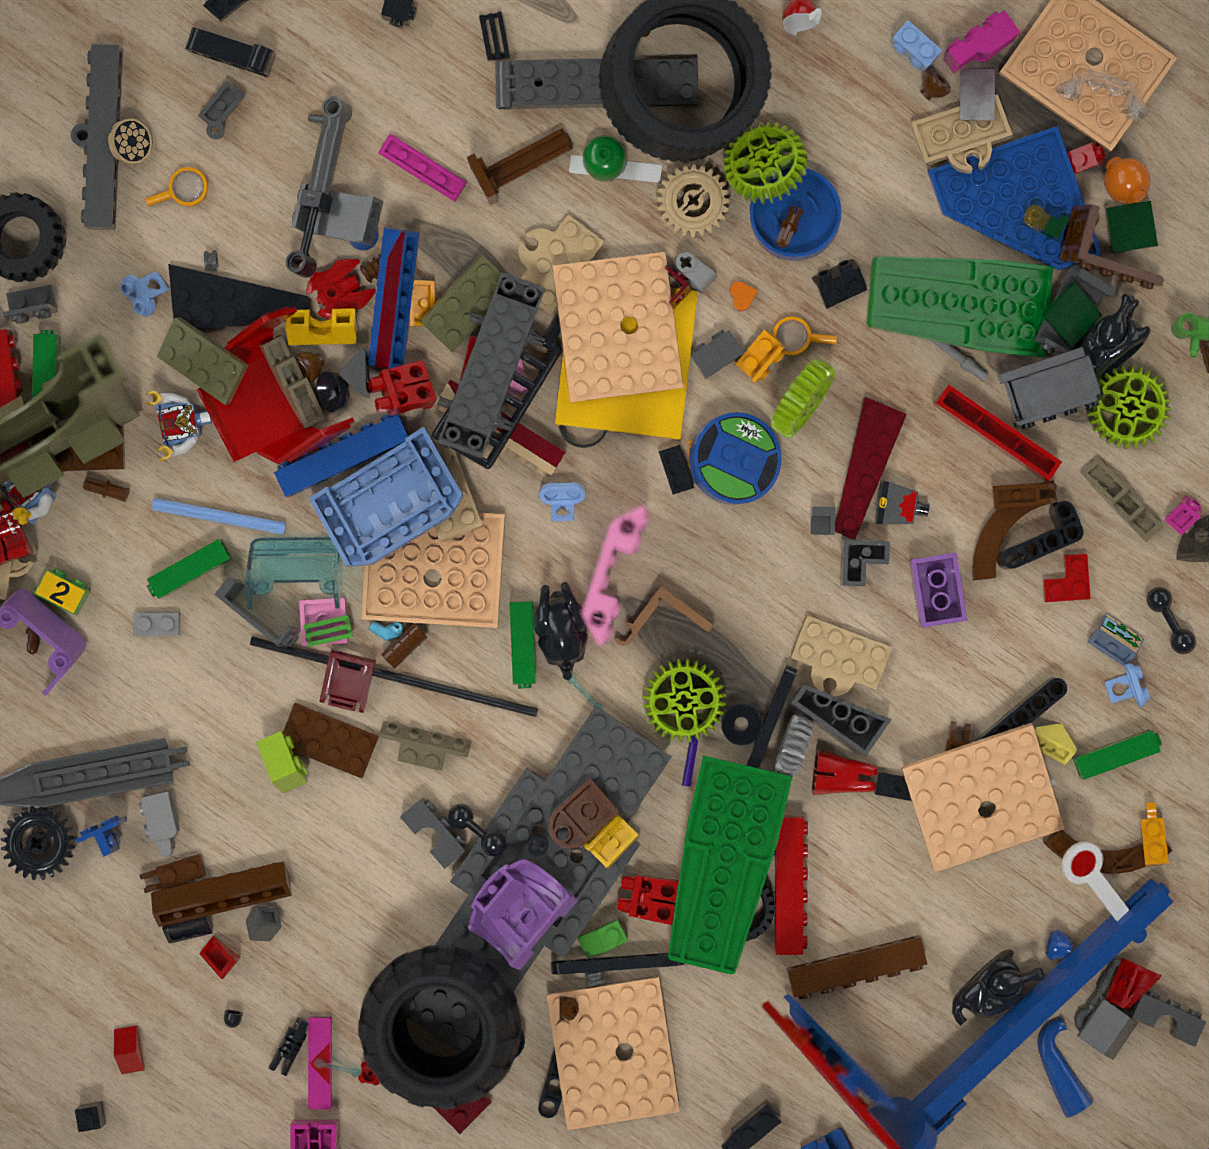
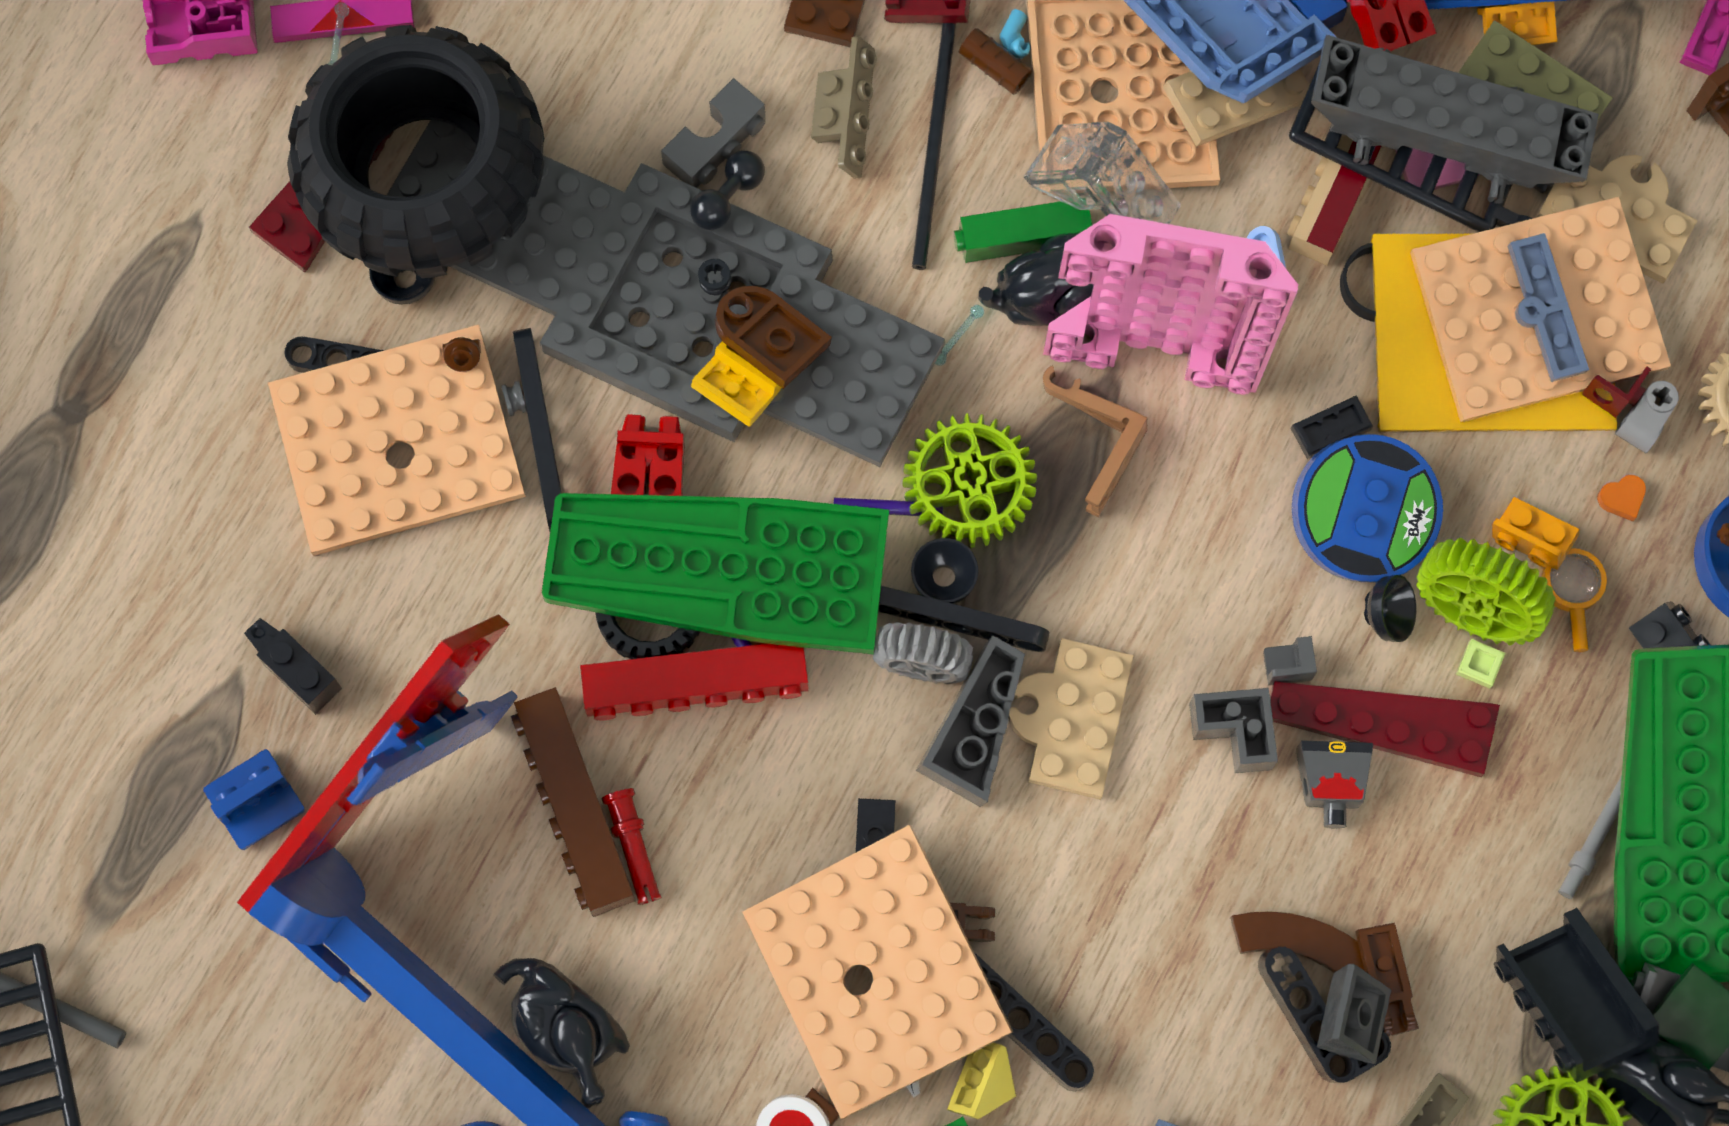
camera: 80 degrees right, 15 degrees down
medium lavender piece [468,859,578,970] -> none
bright green slope [577,917,628,958] -> none
dark grey piece [690,330,744,380] -> none
red piece [812,749,878,795] -> none
medium lavender brick [910,552,968,628] -> none
red brick [933,384,1062,482] -> none
red plate [1042,554,1091,602] -> none
none -> red pin [601,788,662,905]
none -> clear bracket [1024,122,1181,224]
none -> dark grey slope [1317,964,1391,1064]
none -> black piece [1364,575,1416,642]
none -> yellowish green tile [1456,639,1506,689]
none -> sand blue hinge [1508,233,1589,382]

